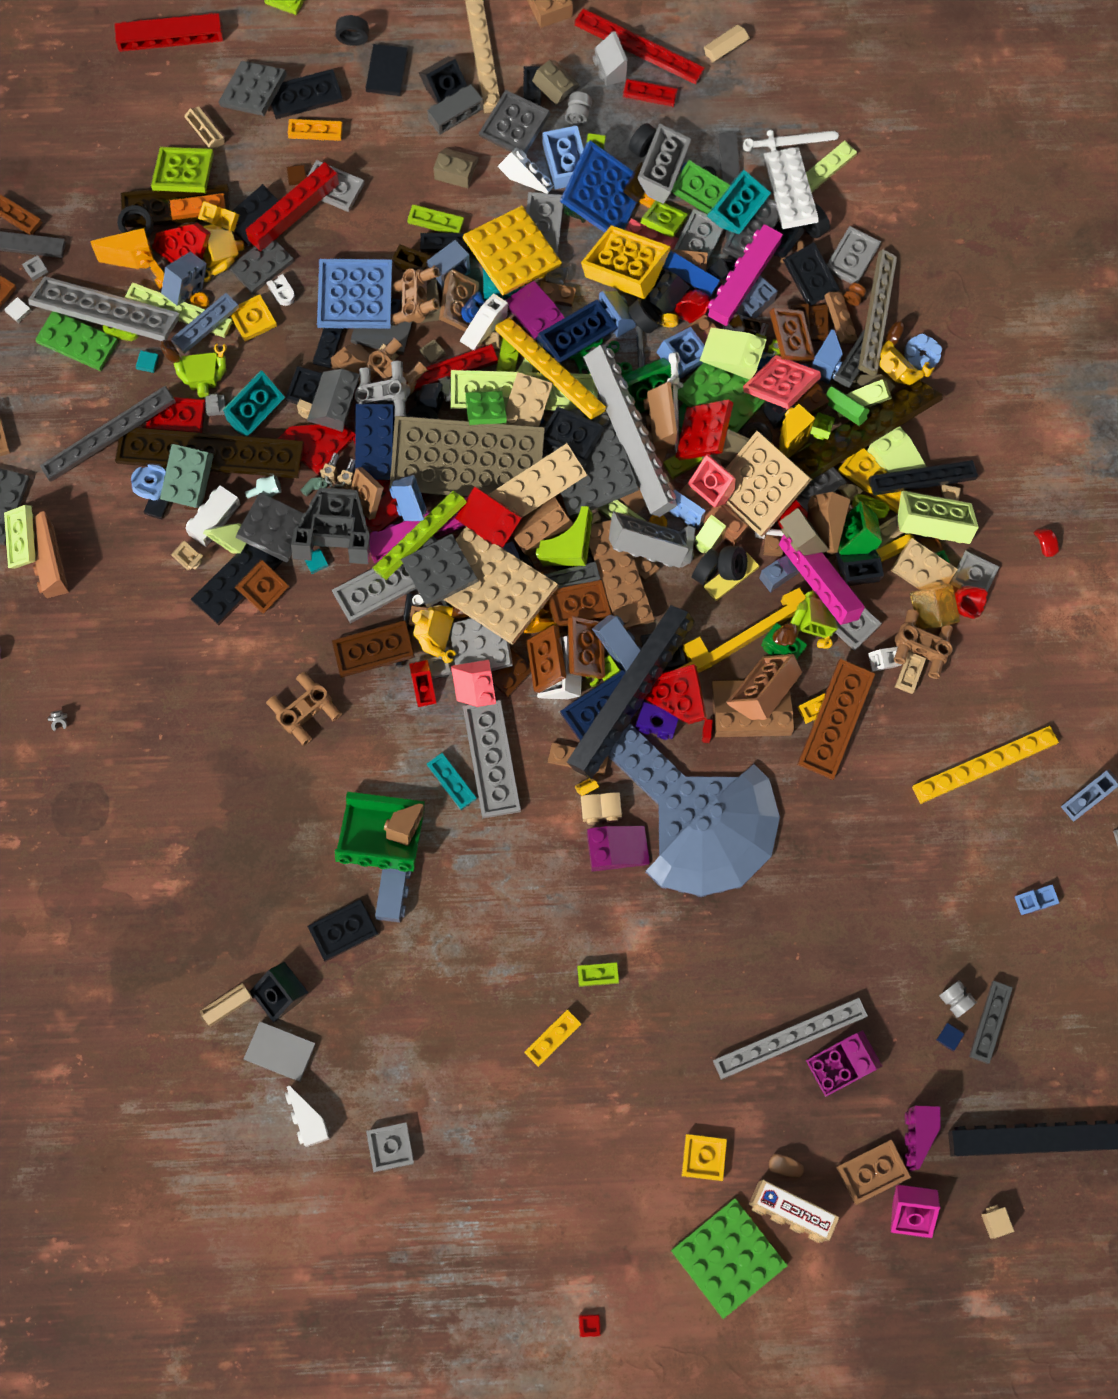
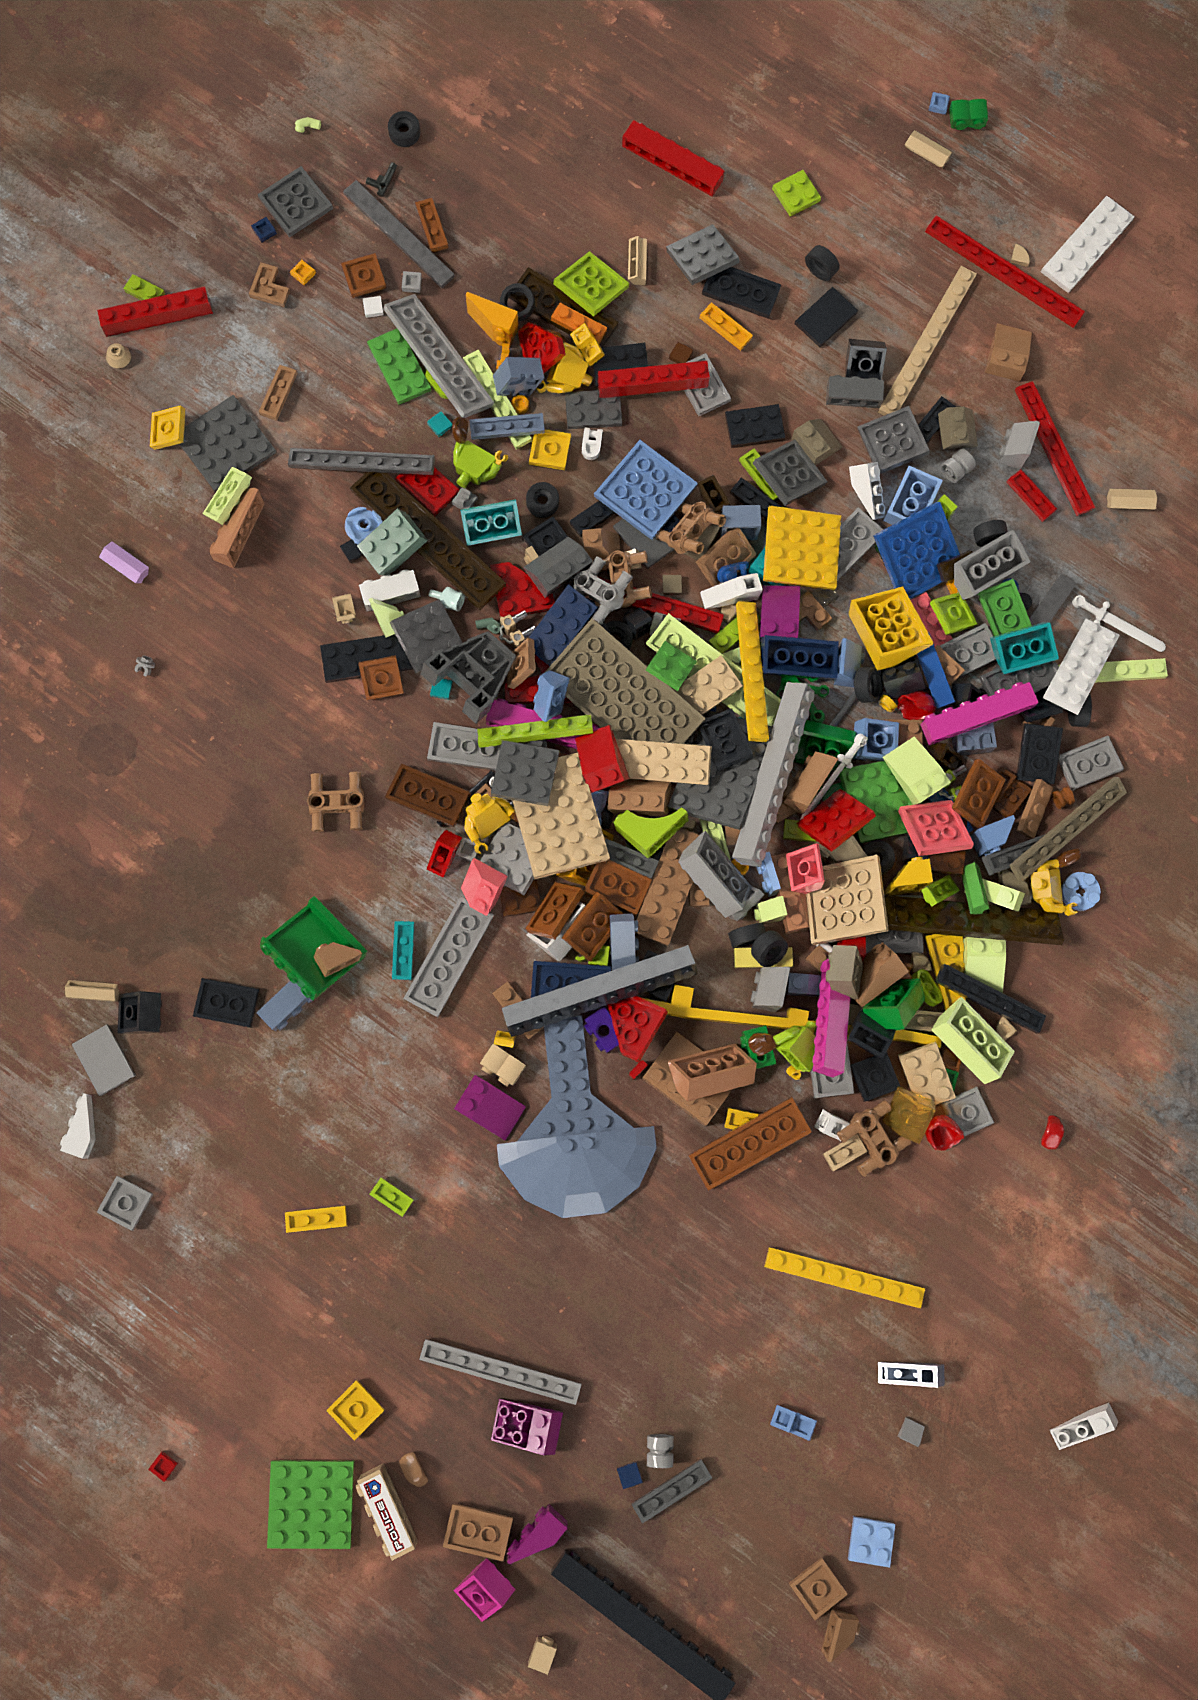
camera: 35 degrees right, 5 degrees up
none -> black tyre [526,482,559,518]
none -> black plate [725,404,785,448]
none -> light grey slope [750,967,790,1012]
none -> dark grey plate [753,439,827,506]
none -> black plate [850,1052,901,1102]

